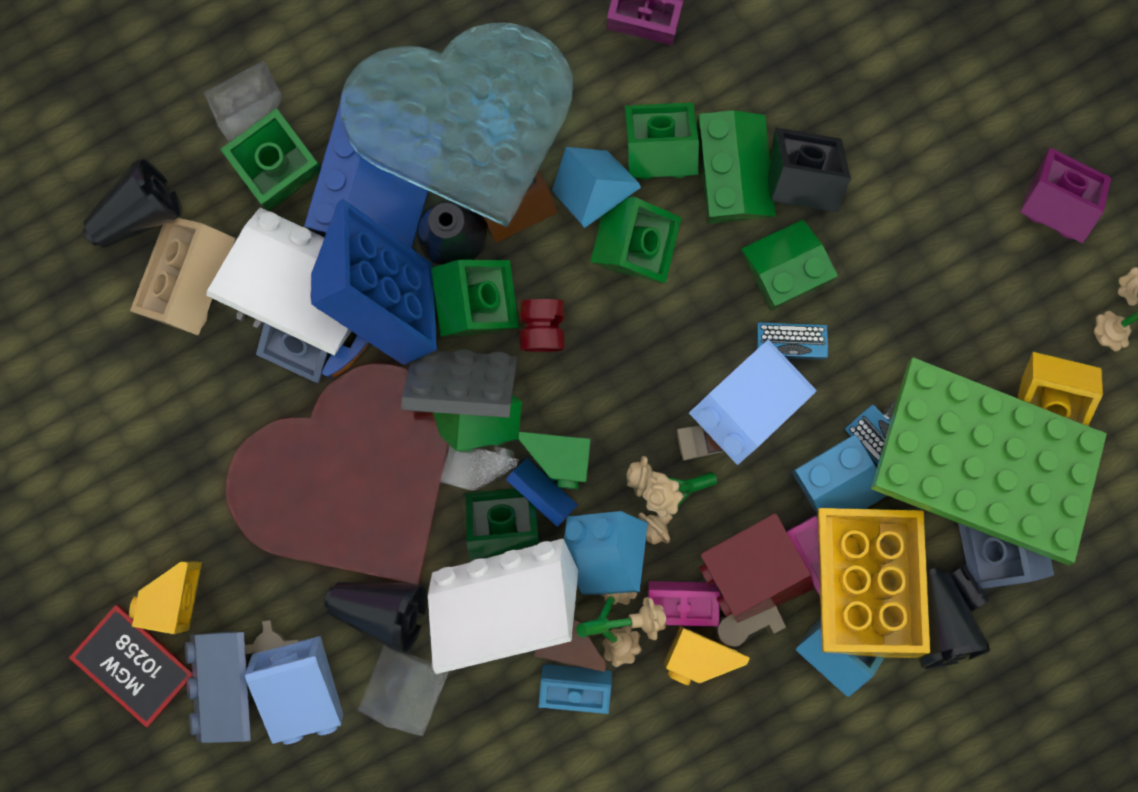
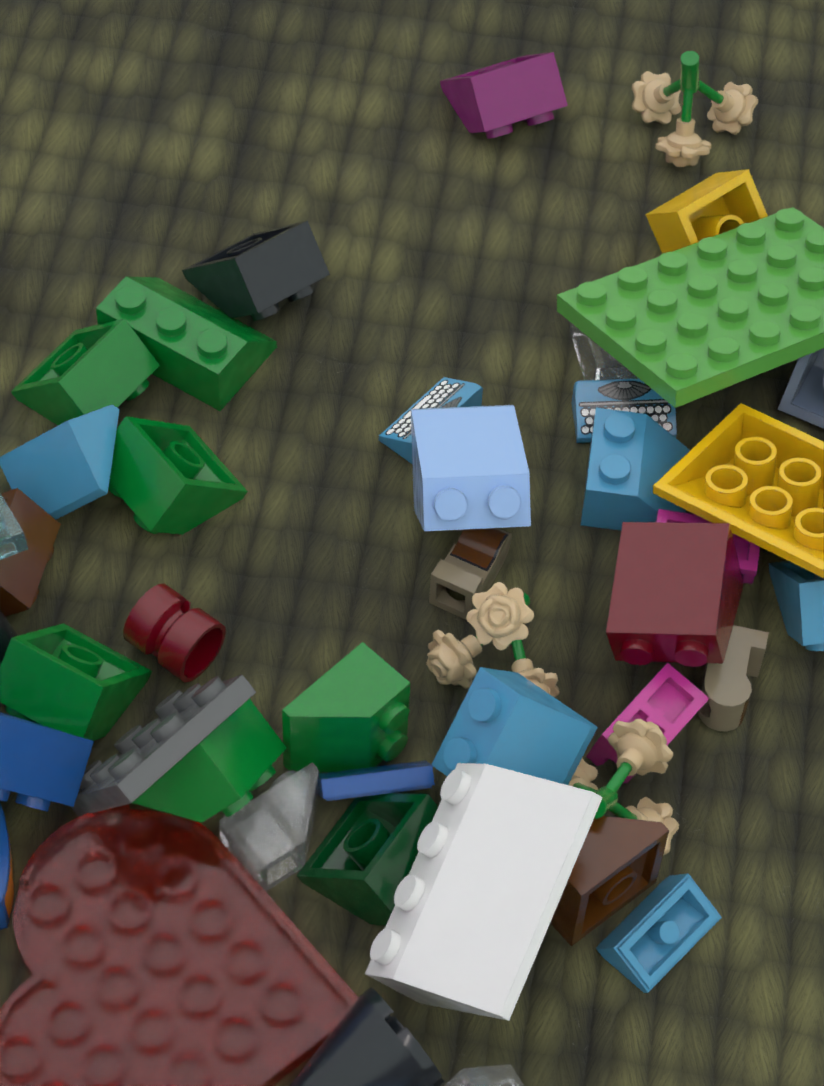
camera: 60 degrees left, 30 degrees down
yellow slope [663,626,750,686] -> none
green slope [741,219,838,311] -> none

